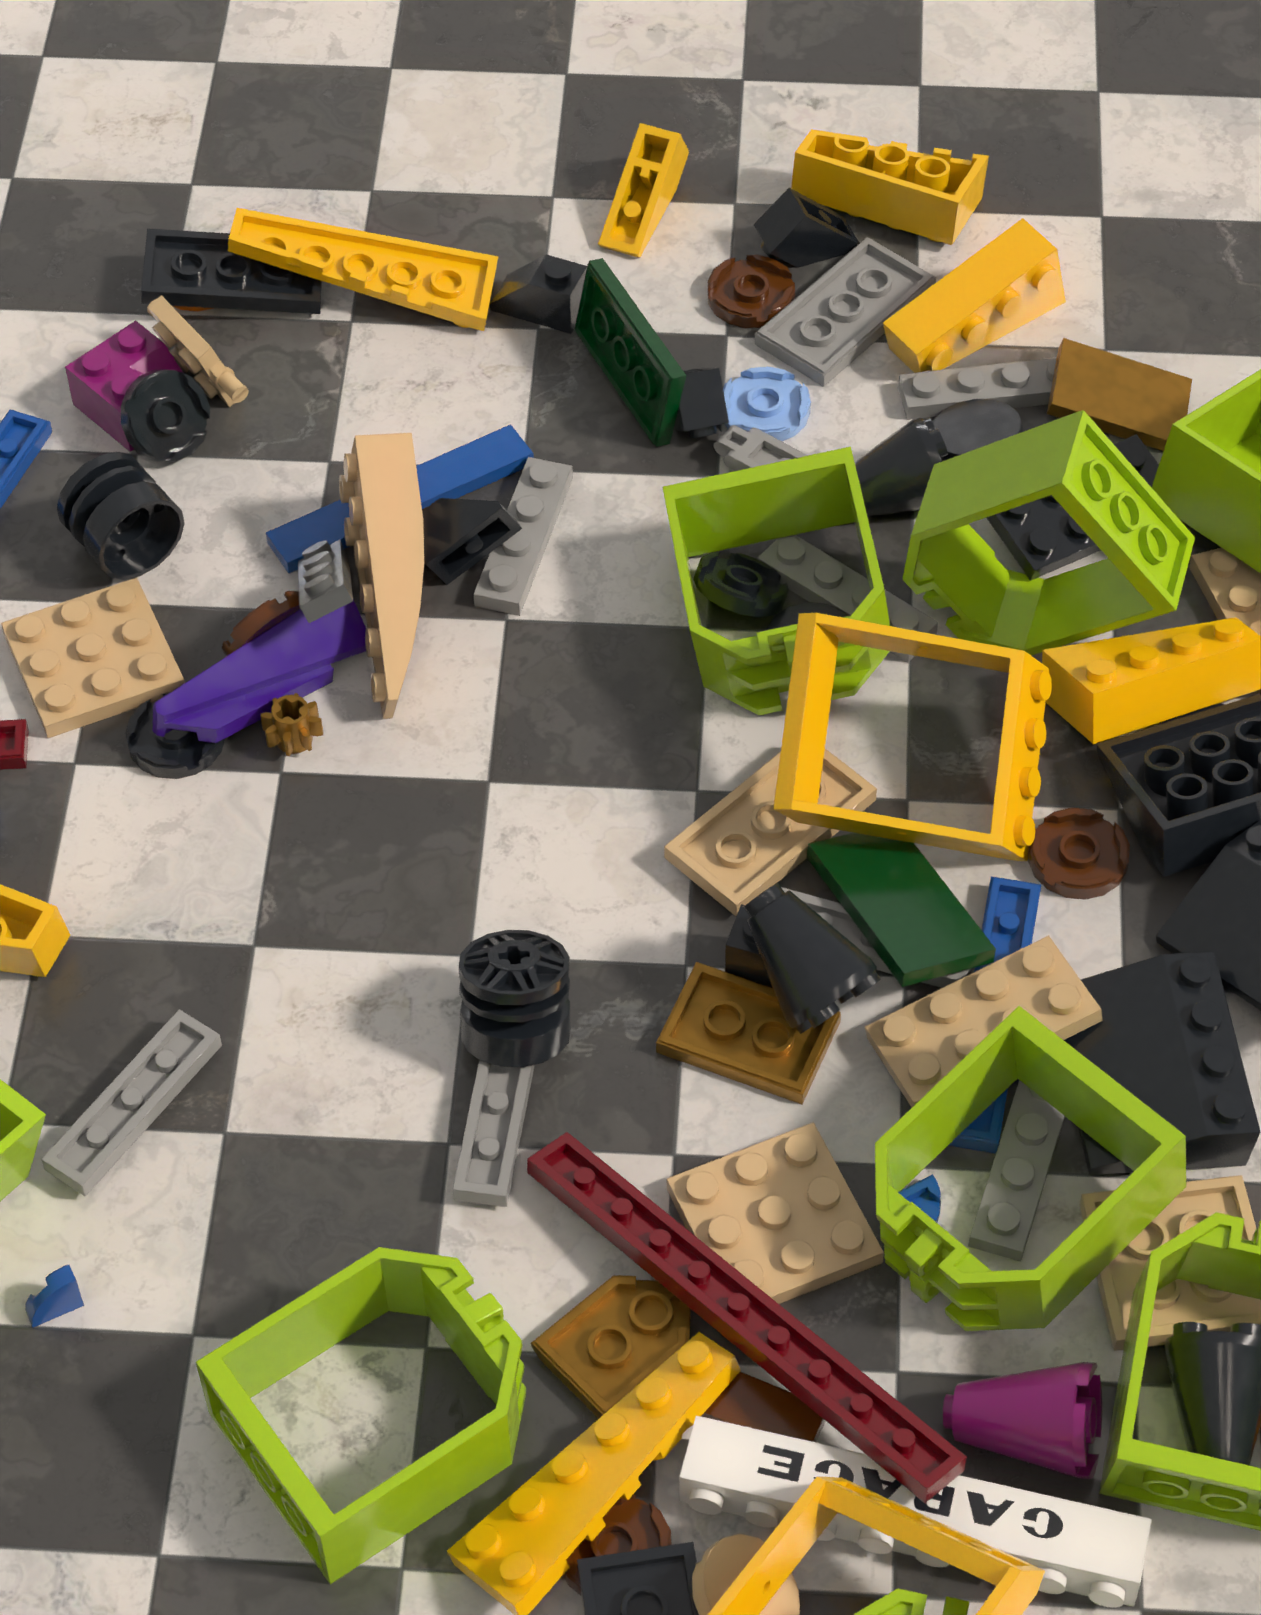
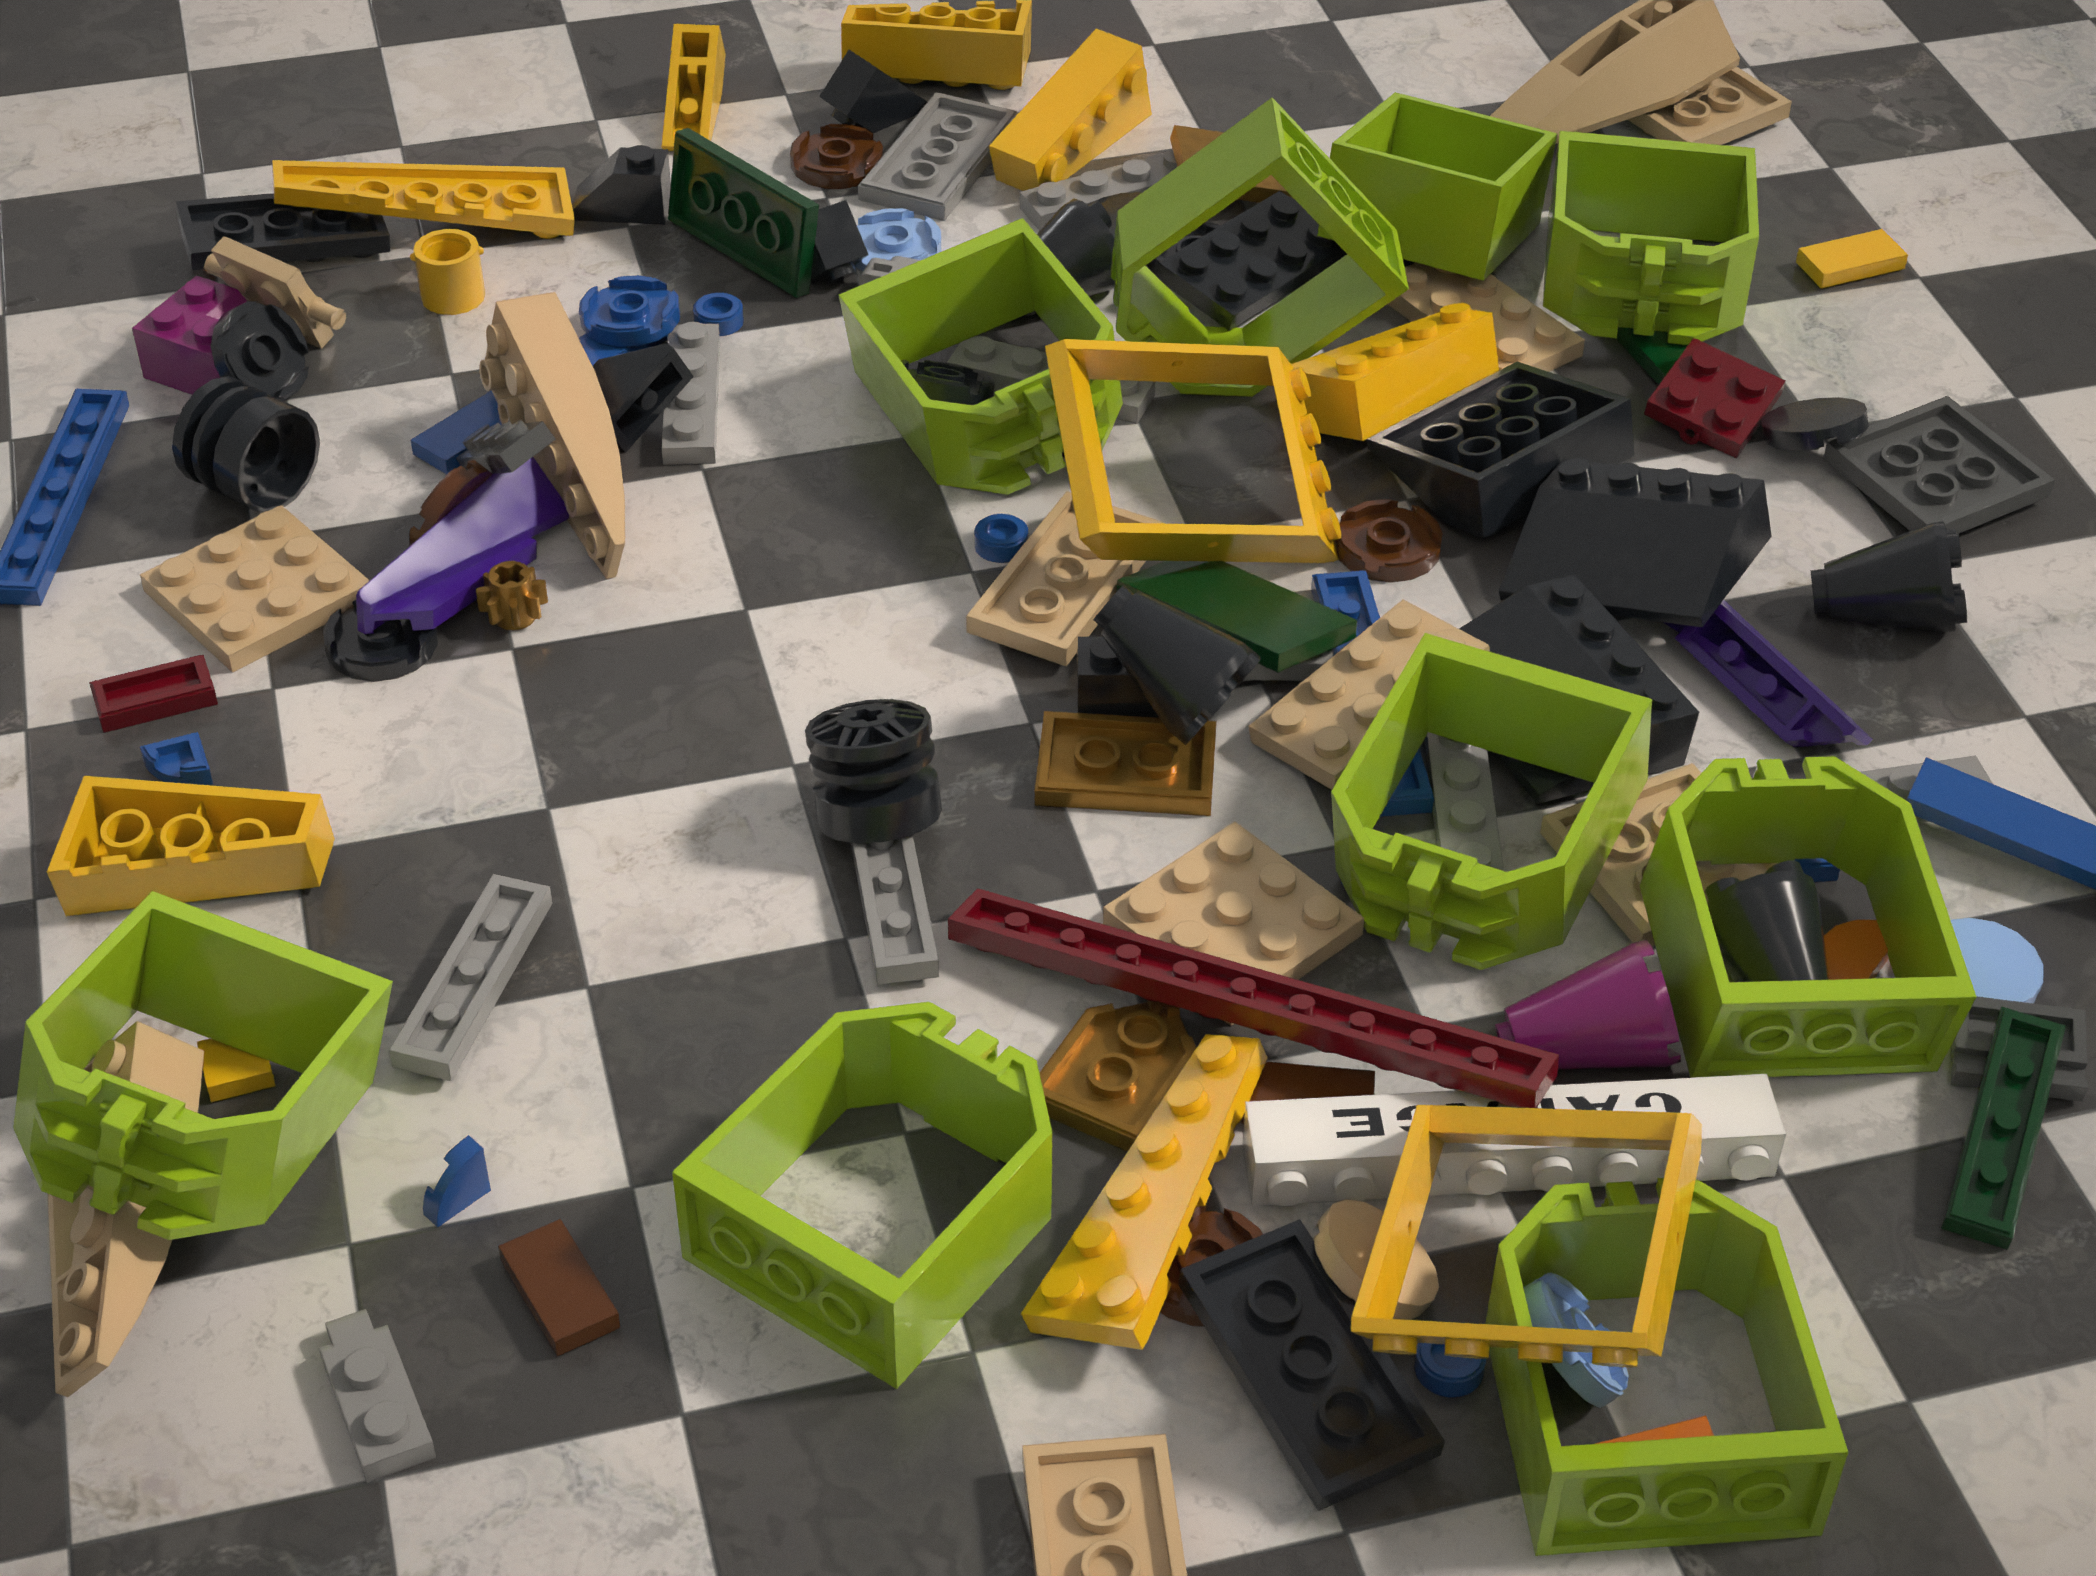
camera: 20 degrees left, 10 degrees down
none -> yellow piece [410,229,485,315]
none -> reddish brown tile [498,1219,621,1357]
none -> blue tile [579,275,680,347]
none -> blue tile [693,293,744,336]
none -> blue tile [974,514,1028,563]

